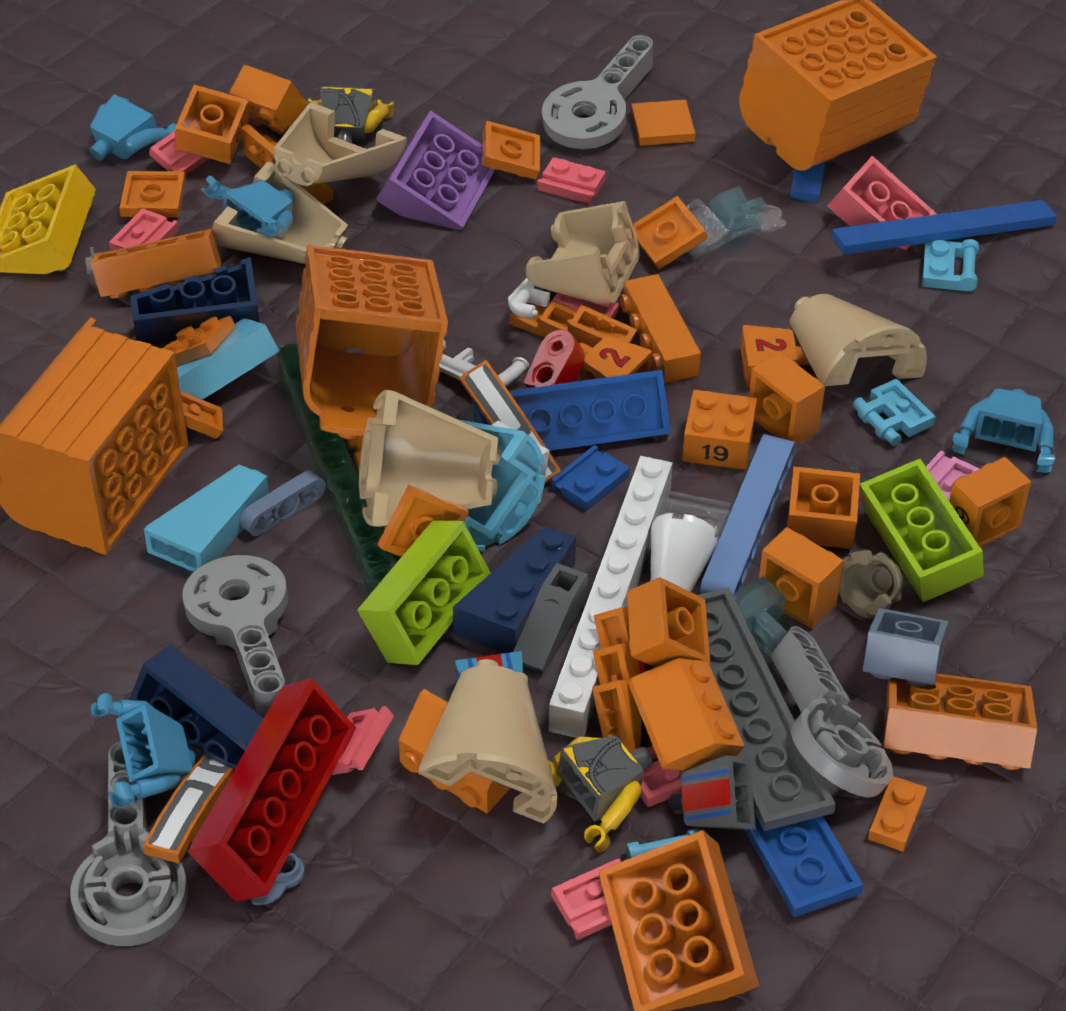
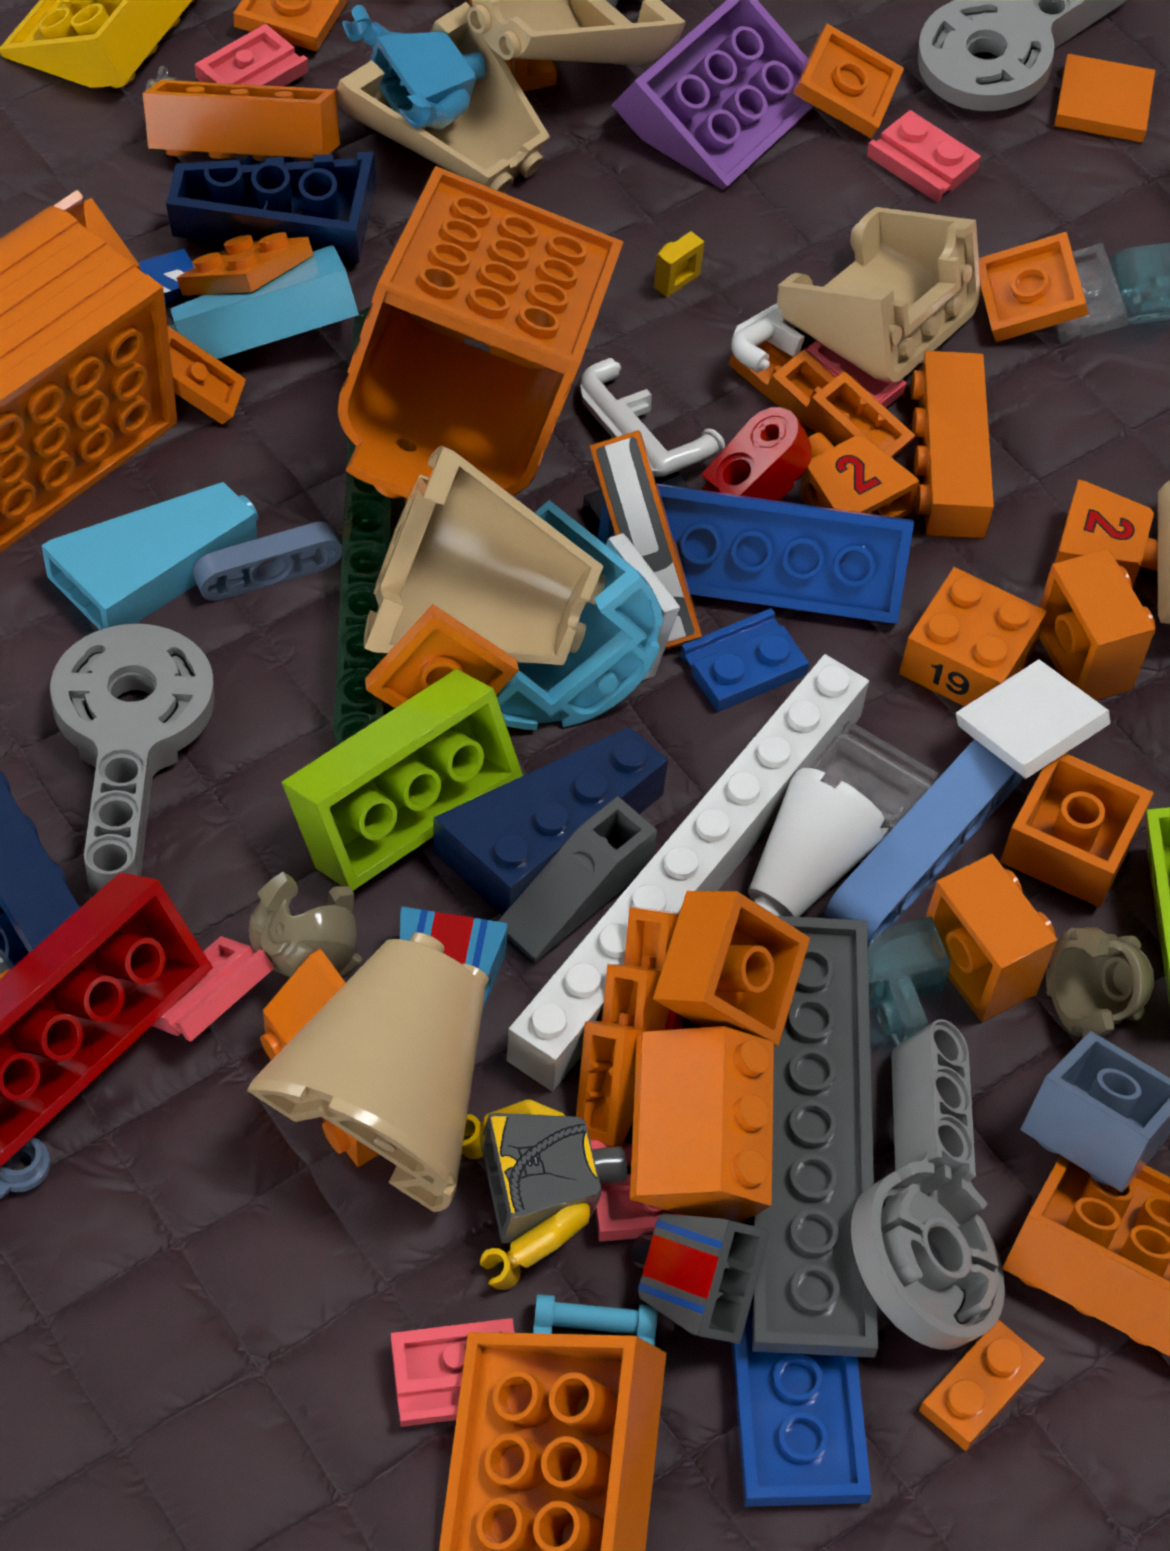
camera: 15 degrees right, 10 degrees up
none -> dark tan helmet [248,872,363,978]
none -> yellow plate [654,231,705,297]
none -> white tile [956,660,1110,779]

